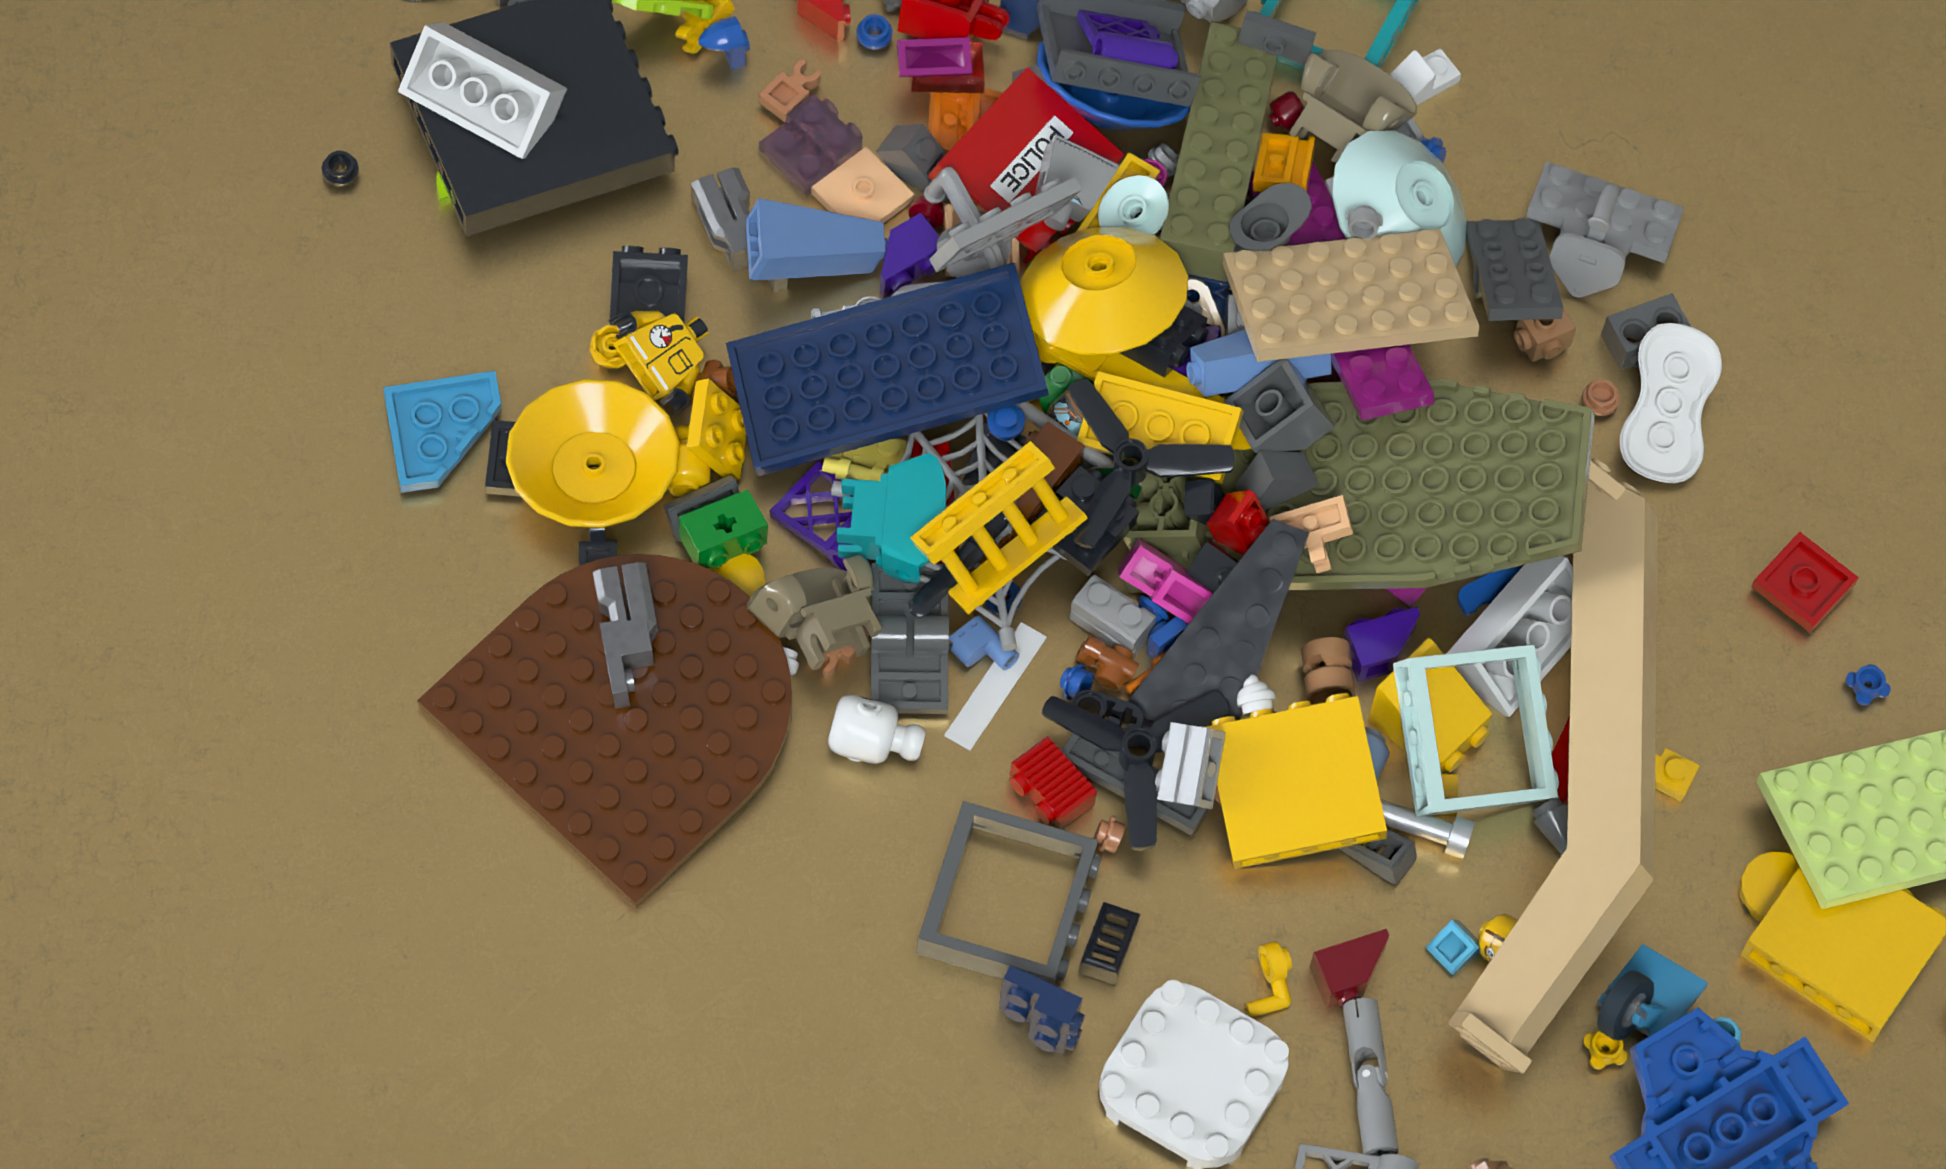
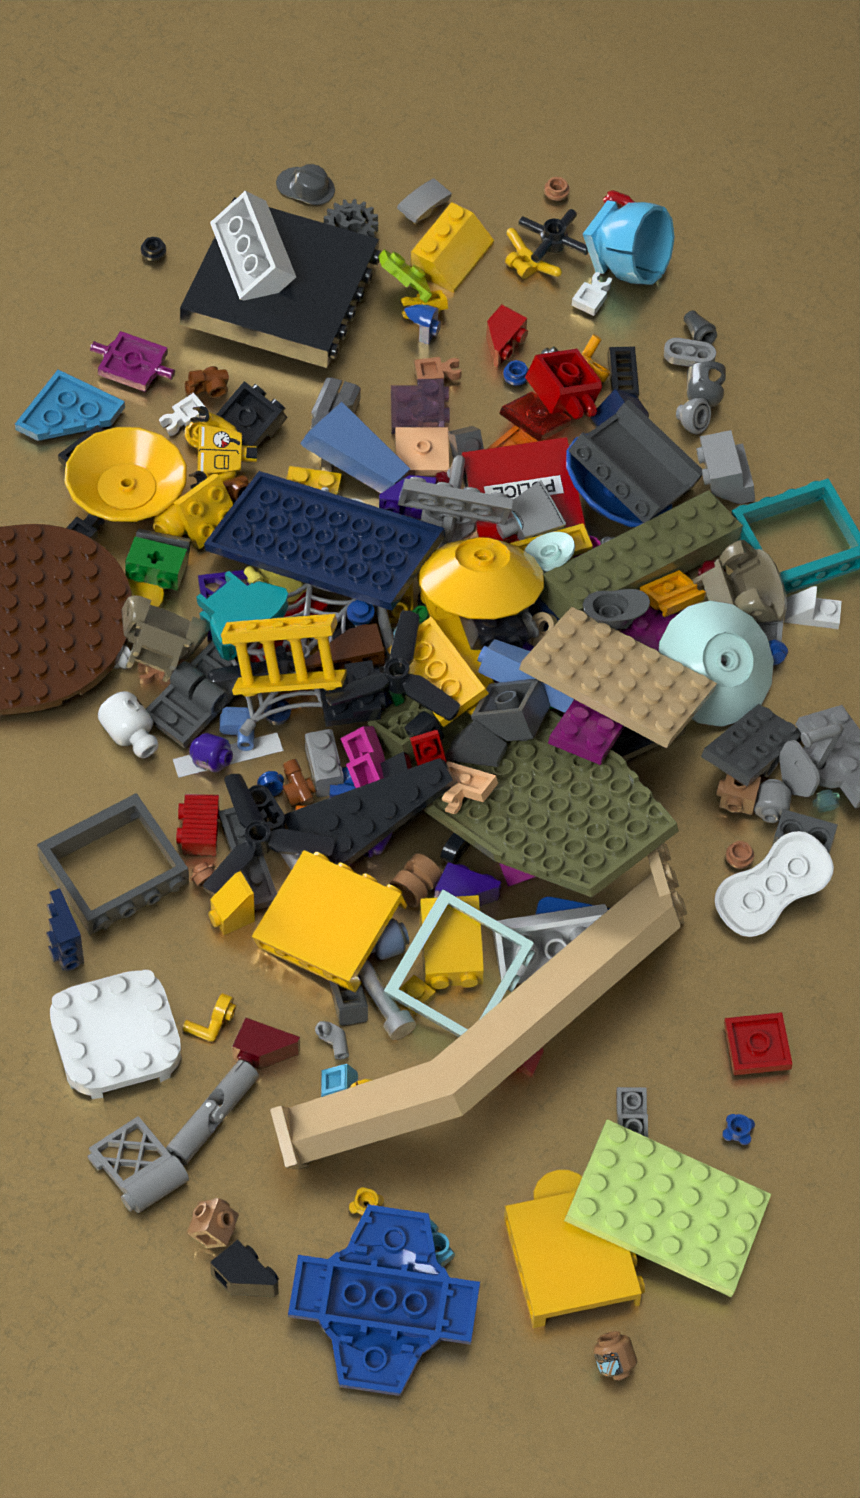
camera: 45 degrees right, 5 degrees down
flat silver plate [593,562,658,709] -> none
magenta slope [897,37,972,77] -> none
dark purple piece [1076,10,1178,70] -> none
black slope [1078,902,1141,985] -> none
brick [1155,722,1226,809] -> none
white plate [1237,675,1276,716] -> none
dark grey plate [1238,10,1316,65] -> none
light grey plate [1346,206,1383,239] -> none
dark azure plate [1597,944,1708,1041] -> none
yellow plate [1655,748,1700,802] -> none
none -> magenta plate [90,331,175,392]
none -> white plate [159,393,205,436]
none -> dark orange plate [185,366,229,398]
none -> dark purple head [189,733,233,773]
none -> yellow slope [208,871,255,935]
none -> yellow plate [286,466,342,495]
none -> light grey arm [315,1021,349,1060]
none -> black beam [440,833,470,864]
none -> light grey slope [616,1087,648,1138]
none -> light grey head [754,779,791,823]
none -> clear light blue plate [812,790,840,813]

